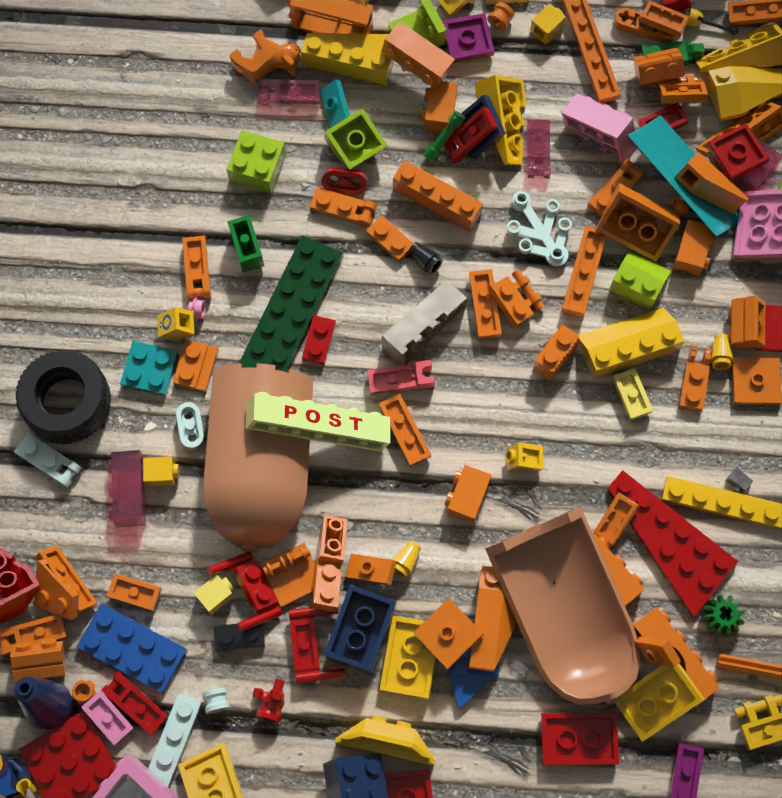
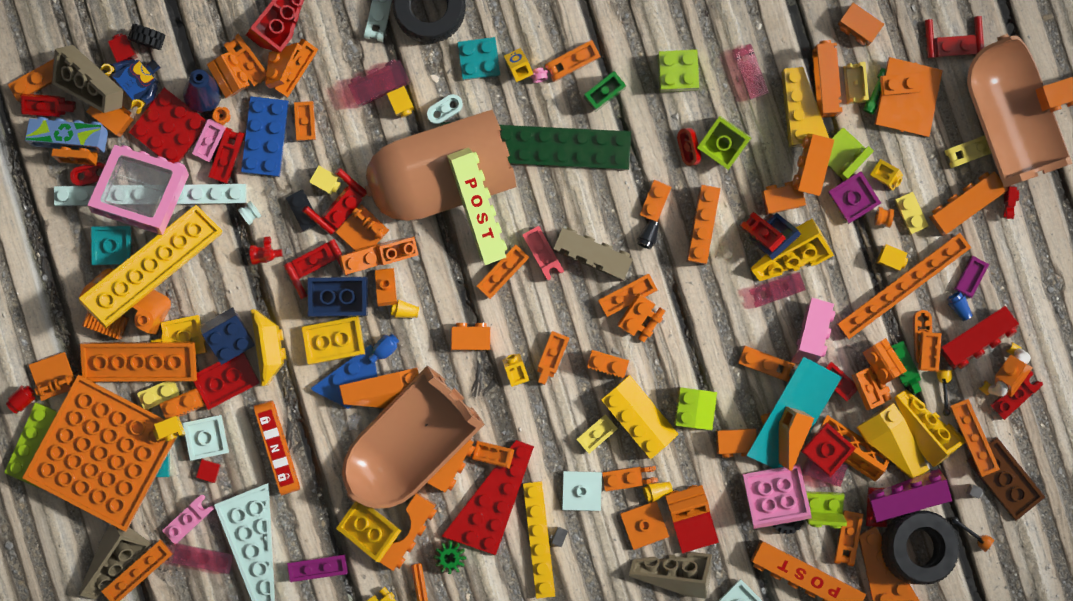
camera: 65 degrees right, 15 degrees up
orange plate [173,339,219,393] -> none
orange animal [230,29,301,84] -> none
red plate [302,315,336,366] -> none
orange plate [310,187,377,227] -> none
teal plate [320,79,350,128] -> none
orange plate [413,598,484,670] -> none
green bar [423,110,465,162] -> none
light aqua plant [507,191,572,267] -> none
red plate [541,713,619,766] -> none
orange plate [561,226,606,317] -> none
orange slope [596,183,680,262] -> none
orange plate [635,636,681,667] -> none
none -> beam [254,400,300,496]
none -> blue plant [368,333,399,364]
none -> orange hinge [537,331,569,385]
none -> light aqua plate [562,471,602,511]

